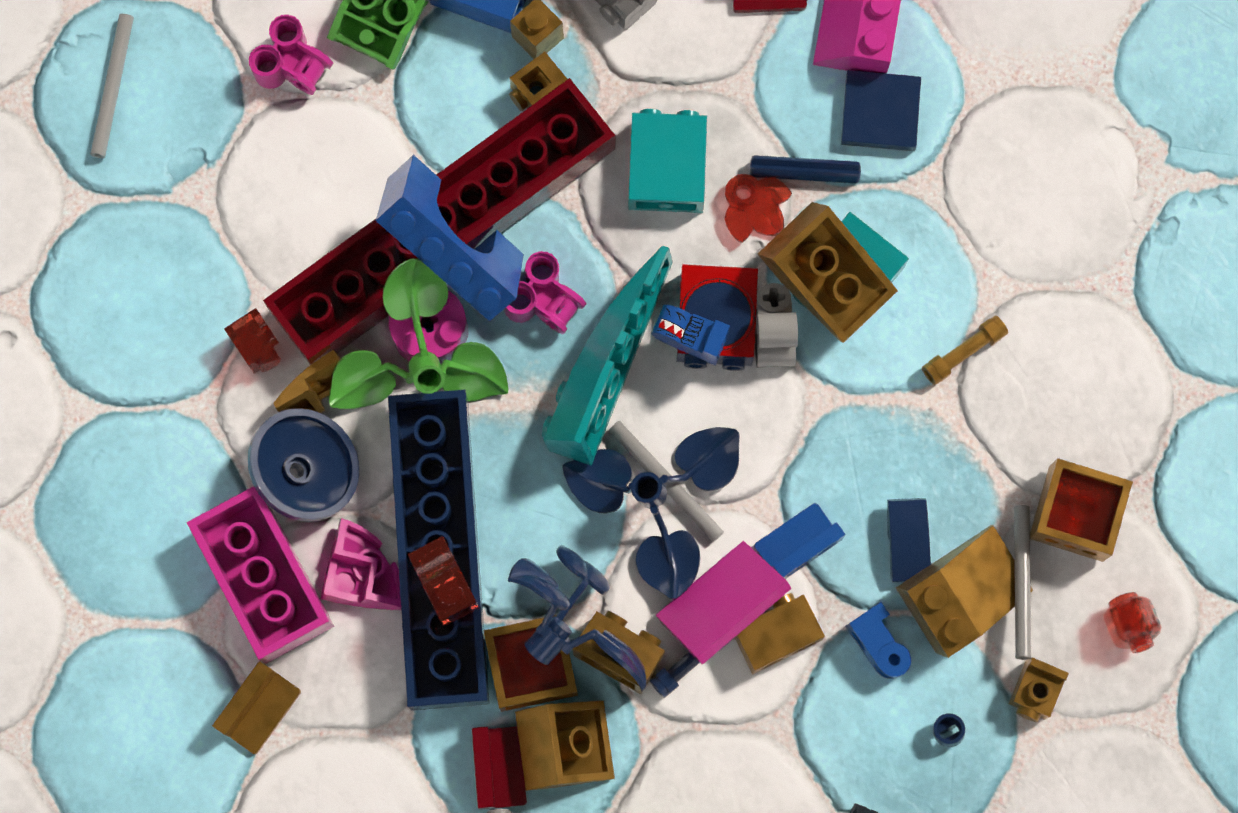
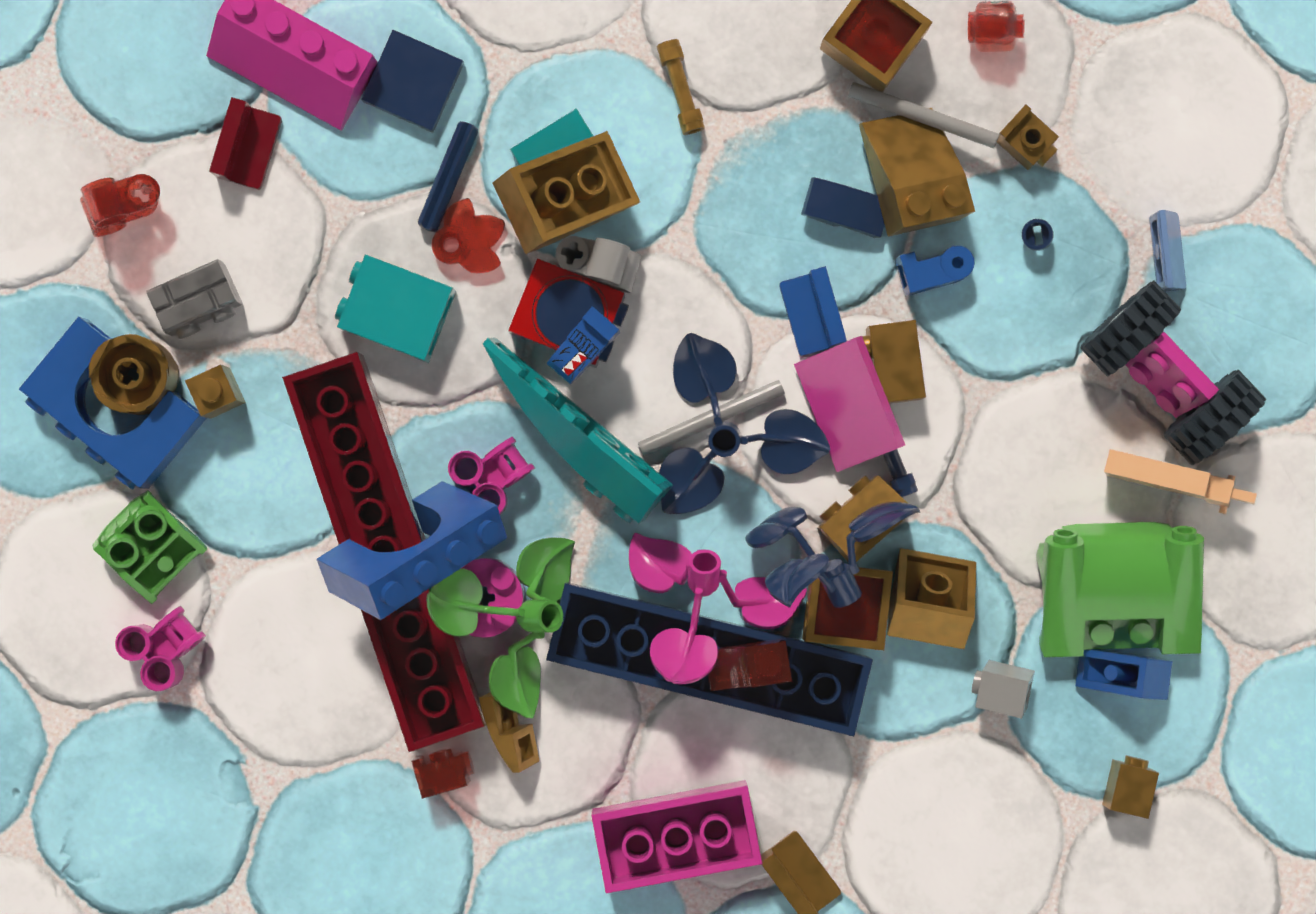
camera: 70 degrees left, 10 degrees up
light grey piece [90,14,134,158] -> none
dark blue dish [248,409,359,522] -> none
dark pink brick [320,518,401,610] -> none
dark red panel [472,726,527,810] -> none
pearl gold brick [509,51,567,111] -> none
none -> dark pink plant [629,533,807,684]

